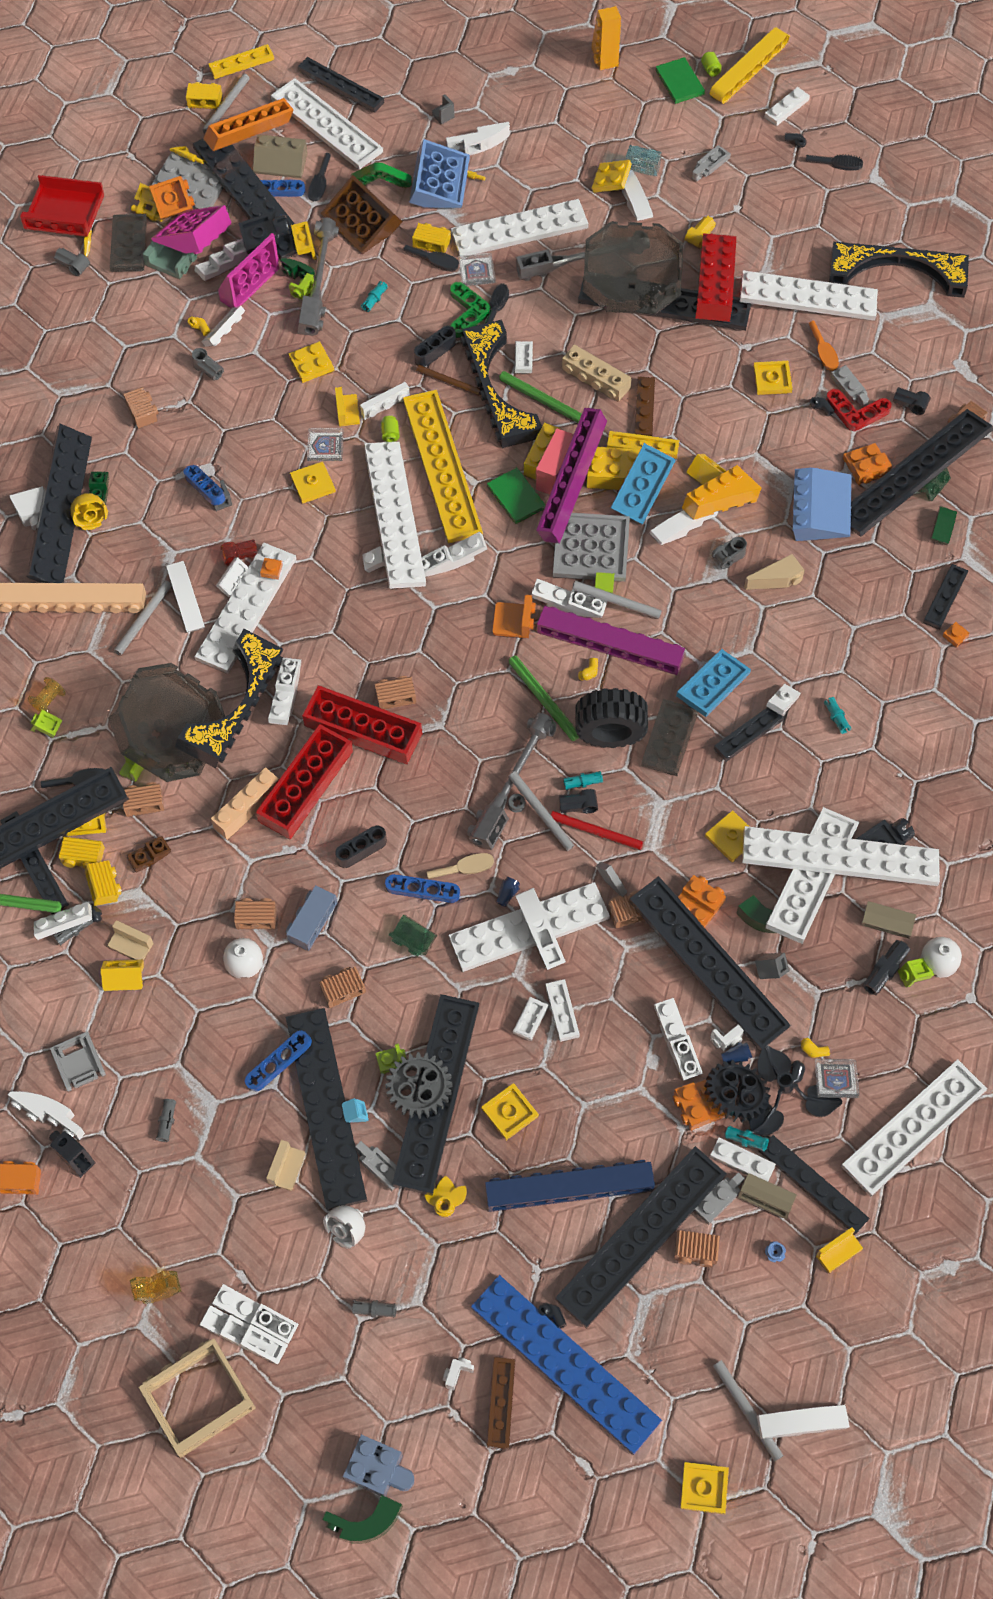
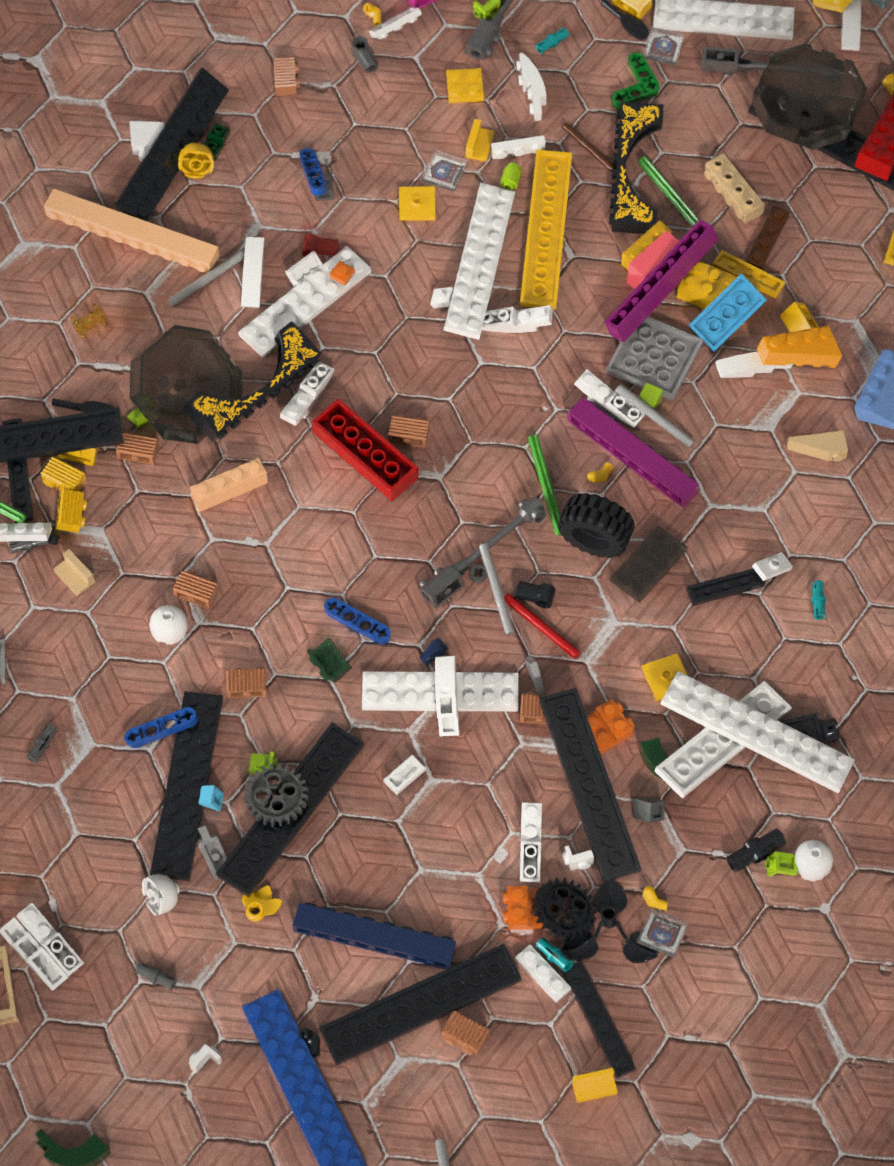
camera: 20 degrees right, 0 degrees up
lime bracket [30,710,62,738] -> none
yellow panel [101,959,144,991] -> none
reddish brown slope [127,836,171,873] -> none
red brick [256,724,353,840] -> none
tan panel [266,1140,306,1191] -> none
sand blue brick [286,885,338,951] -> none
black beam [335,825,387,868] -> none
sand blue brick [343,1434,415,1497] -> none
black beam [414,326,456,367] -> none
tan piece [427,853,494,879] -> none
yellow plate [481,1083,539,1141] -> none
black piece [485,283,509,323] -> none
green tile [487,467,546,524] -> none
reddish brown plate [487,1357,515,1449] -> none
orange bracket [493,595,536,638] -> none
white plate [515,341,533,373] -> none
white plate [545,979,580,1042] -> none
teal pin [563,771,603,790] -> none
dark azure plate [676,649,751,717] -> none
light grey hinge [695,1172,745,1225] -> none
dark grey piece [711,537,747,569] -> none
dark blue cone [721,1042,752,1064] -> none
dark tan piece [738,1173,797,1219] -> none
medium blue plate [765,1242,786,1263] -> none
black arm [791,1060,805,1084] -> none
white plate [841,1059,987,1197] -> none
dark tan piece [861,901,916,939] -> none
none -> white slope [516,53,547,121]

